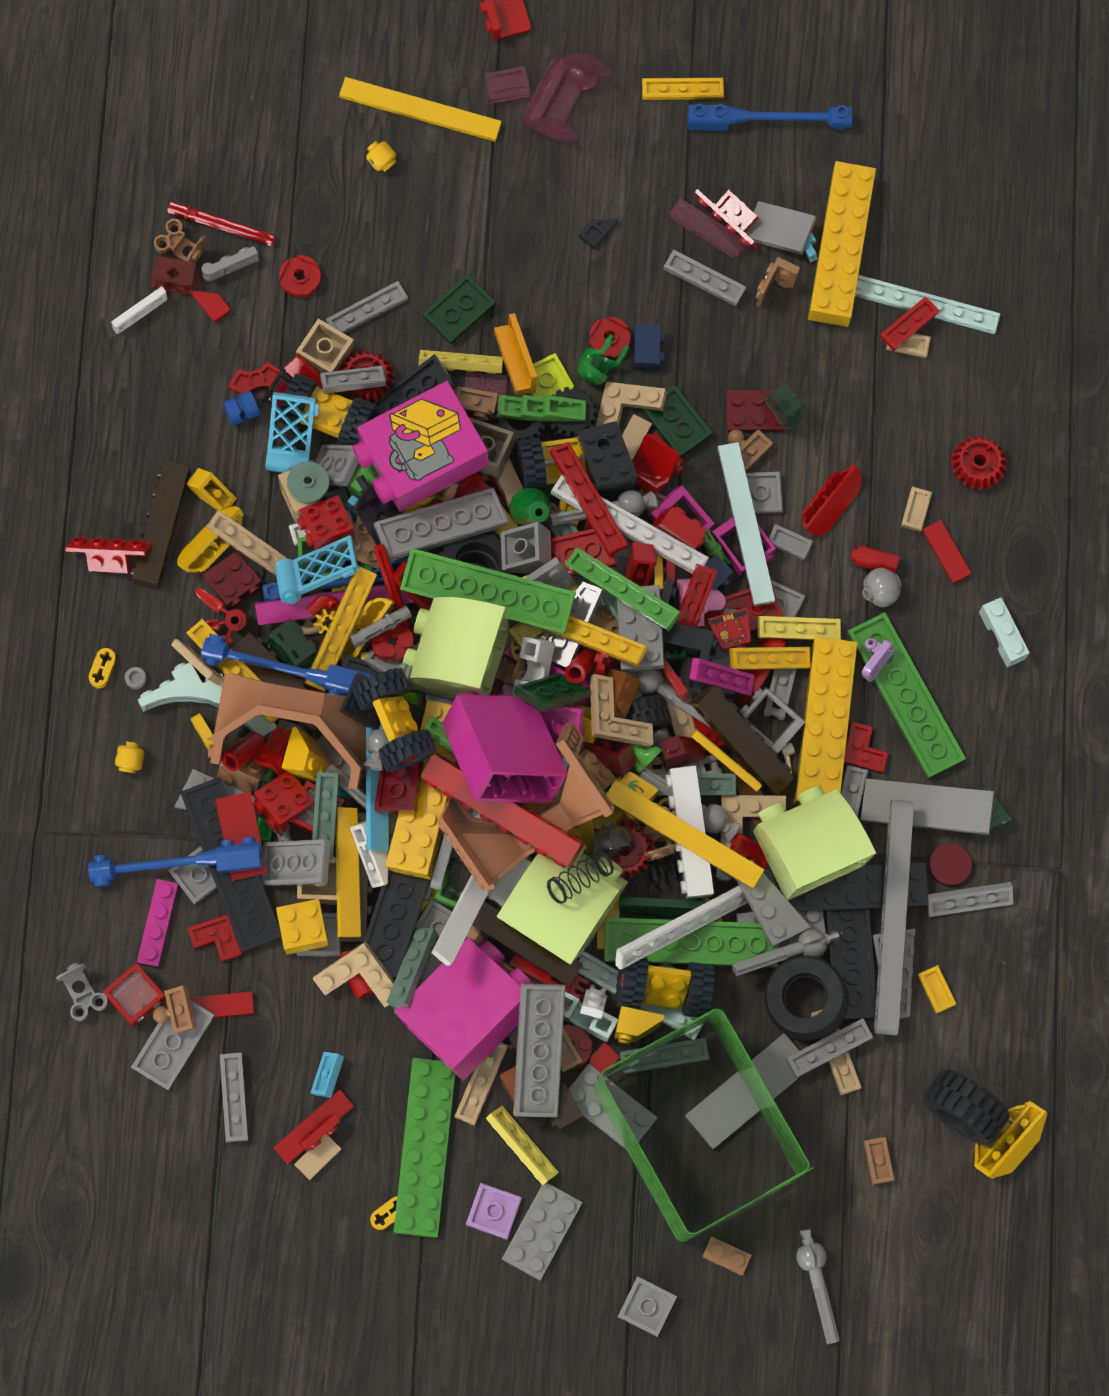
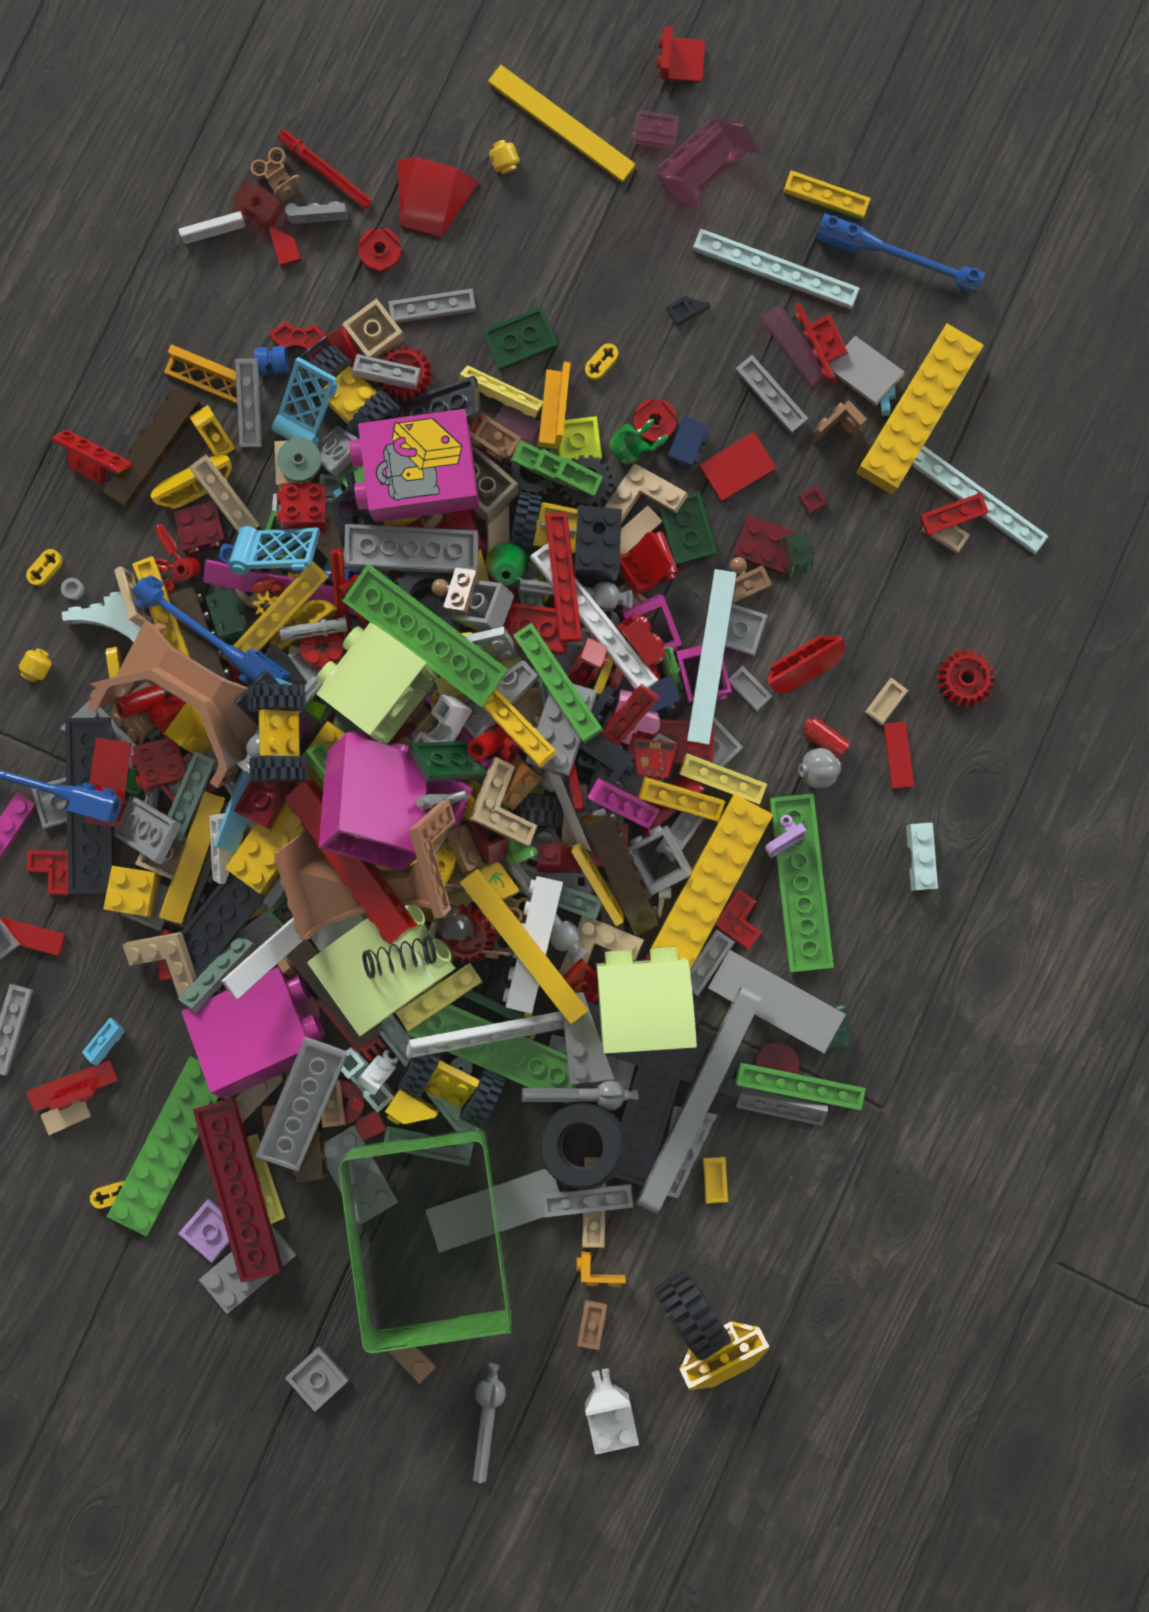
camera: 25 degrees right, 10 degrees up
none -> light orange fence [164,344,237,404]
none -> dark red plate [193,1097,284,1283]
none -> light grey tile [235,359,262,447]
none -> light yellow plate [396,963,483,1031]
none -> red wedge [397,157,479,238]
none -> light grey piece [416,791,468,810]
none -> plate [432,568,478,614]
none -> white sticker [547,771,591,851]
none -> light orange bracket [577,1252,626,1287]
none -> yellow beam [585,343,618,381]
none -> white plate [585,1369,639,1455]
none -> light aqua tile [692,228,860,310]
none -> red tile [699,432,776,502]
none -> bright green plate [734,1062,866,1110]
none -> dark red tile [798,485,828,515]

